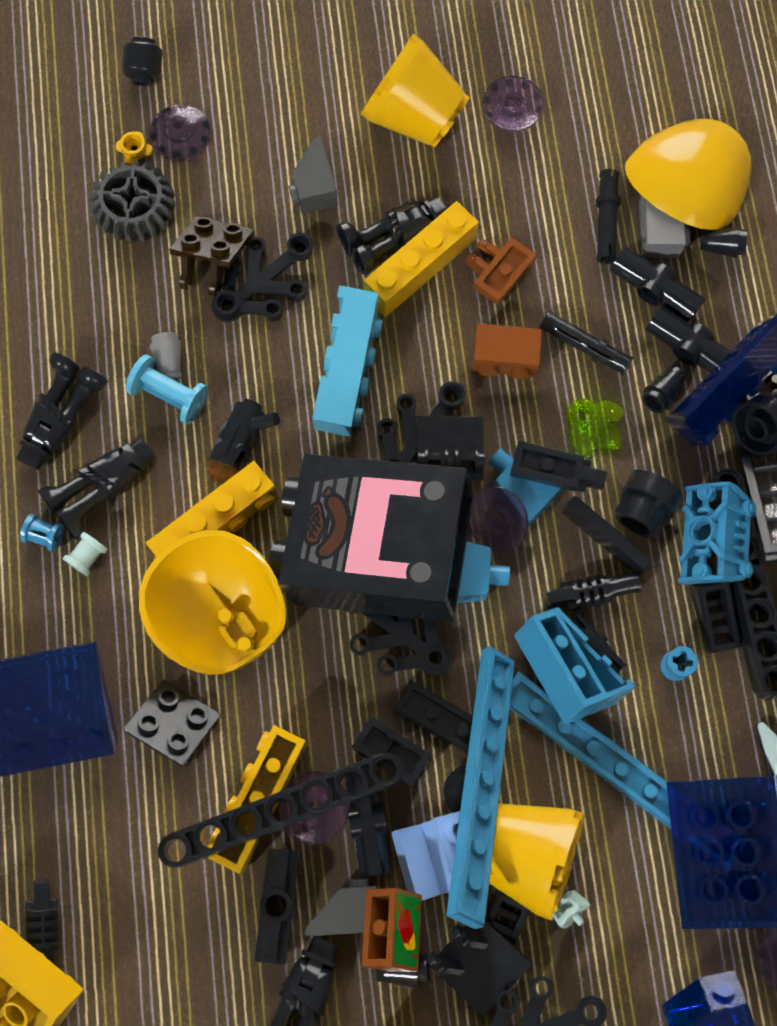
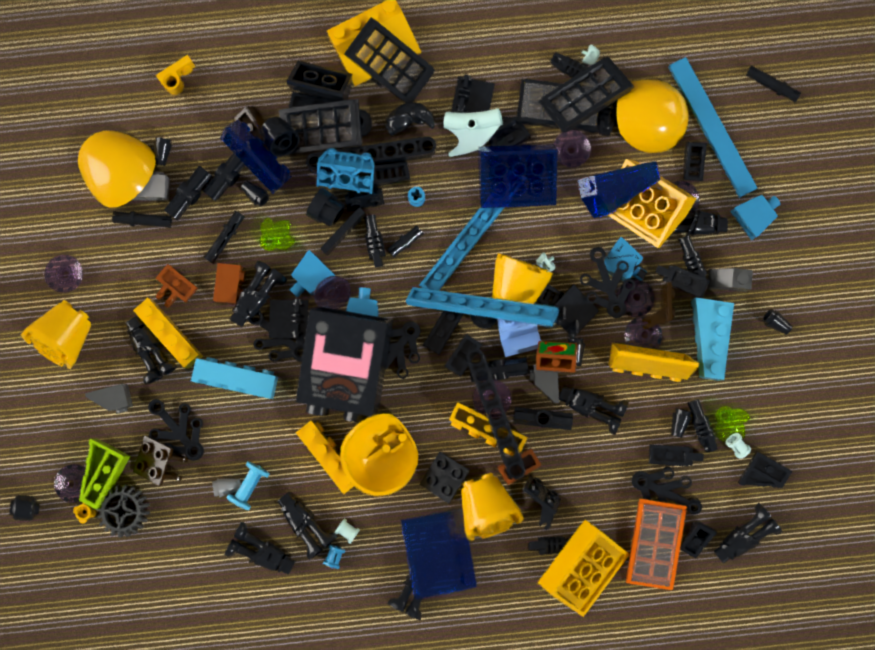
camera: 85 degrees left, 10 degrees up
black piece [207,399,280,484] -> none
black hinge [510,441,607,492] -> none
dark azure wedge [514,607,636,725] -> none
none -> lime wedge [79,438,130,510]
none -> black piece [229,261,287,327]
none -> black hinge [344,186,385,211]
none -> yellow cone [461,473,523,540]
none -> dark orange brick [497,448,542,485]
none -> black plate [523,475,561,530]

